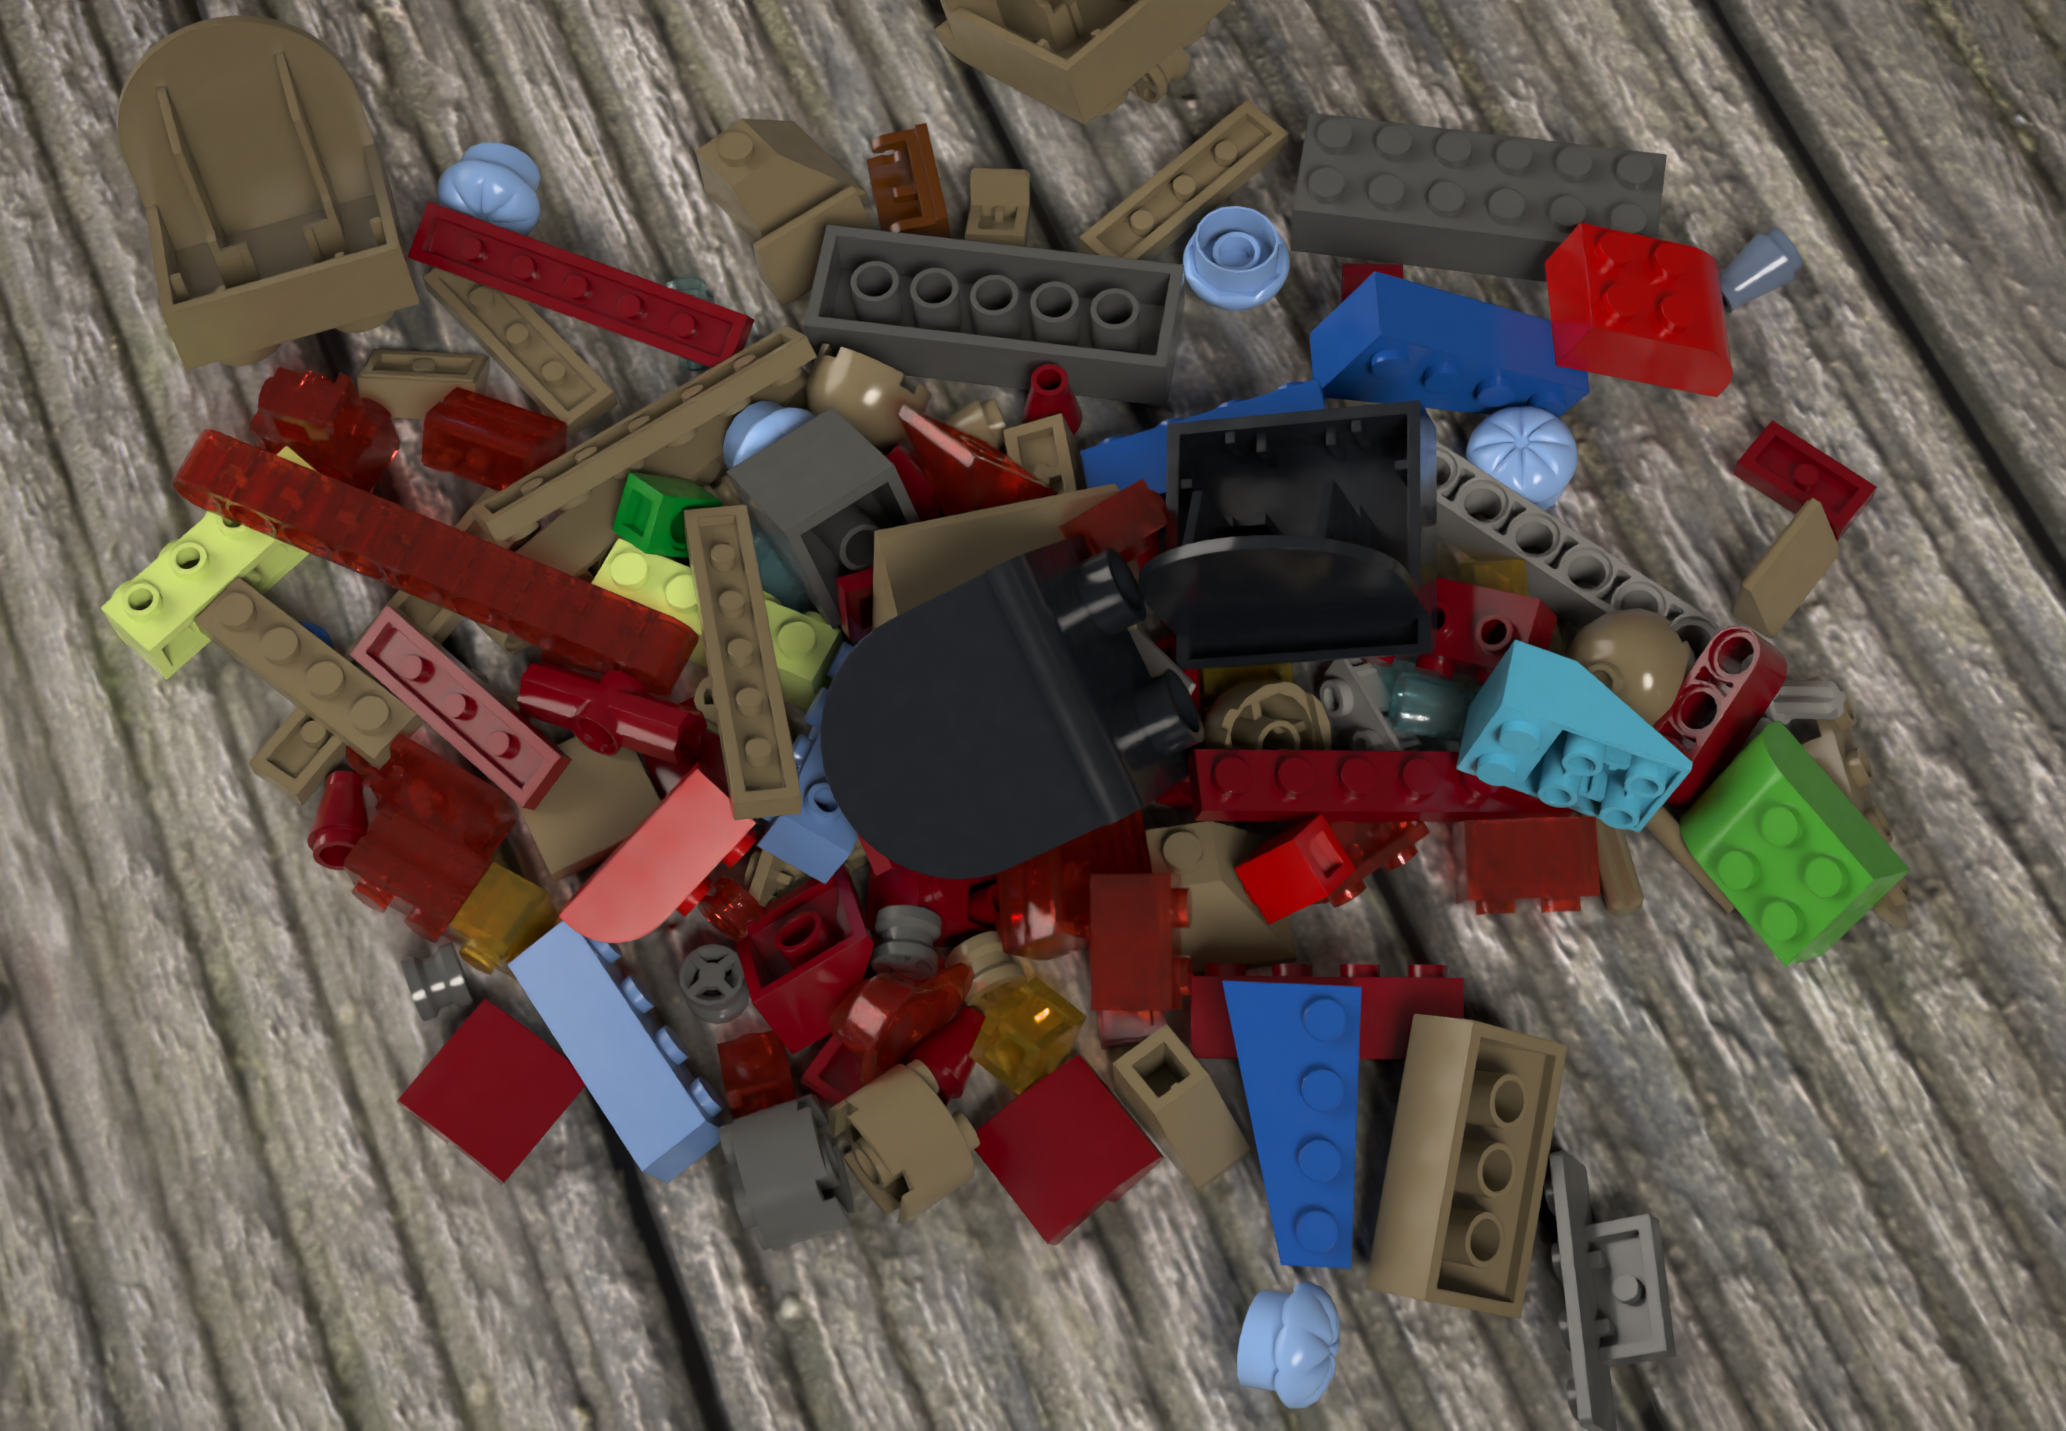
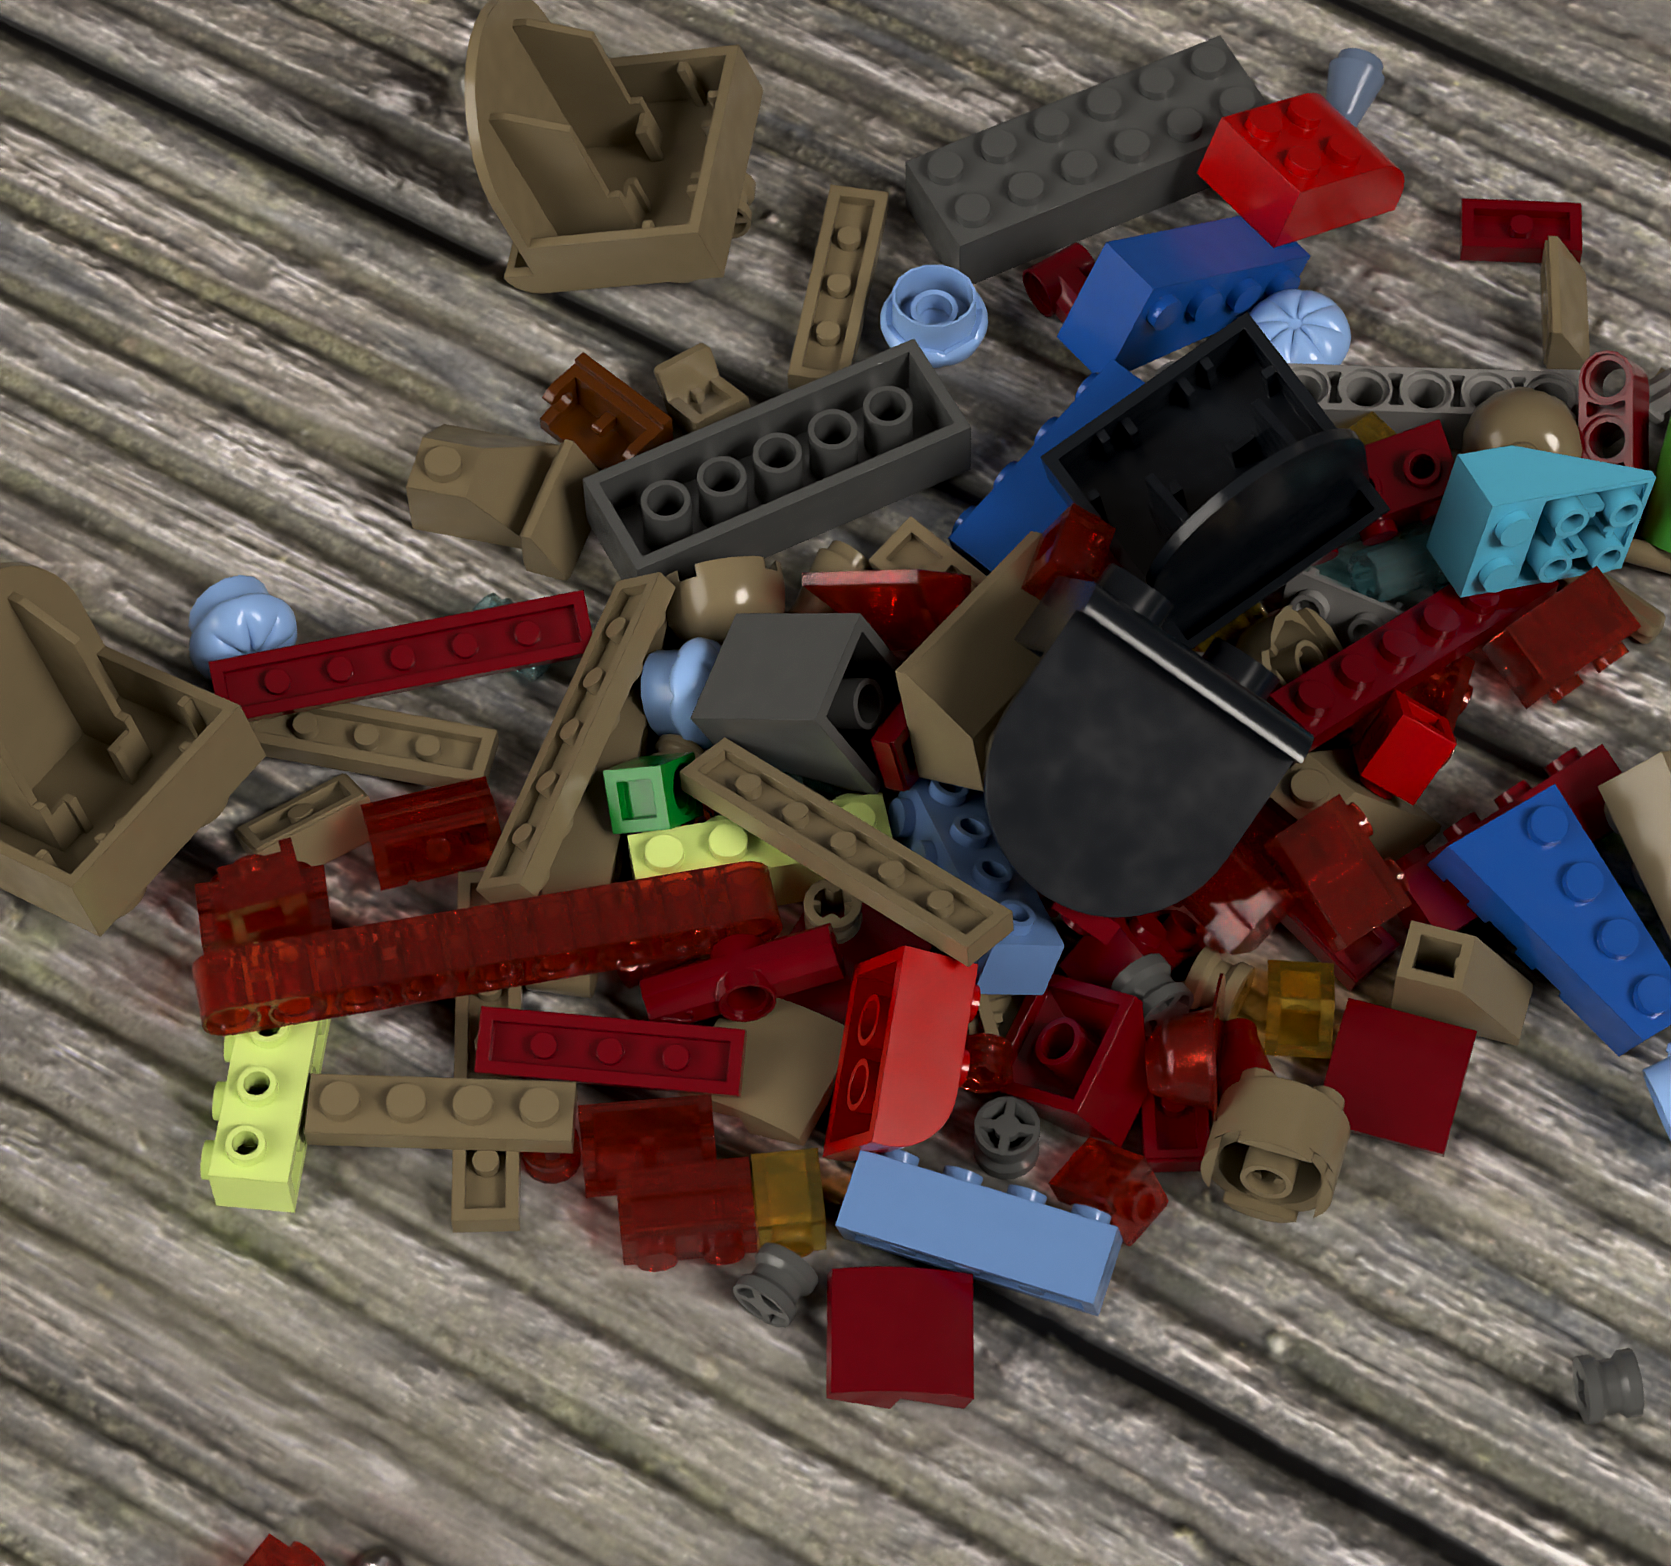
camera: 40 degrees left, 5 degrees down
dark red cone [307,771,373,870] -> none
dark grey brick [719,1094,854,1251] -> none
dark red cone [1022,364,1082,435] -> none

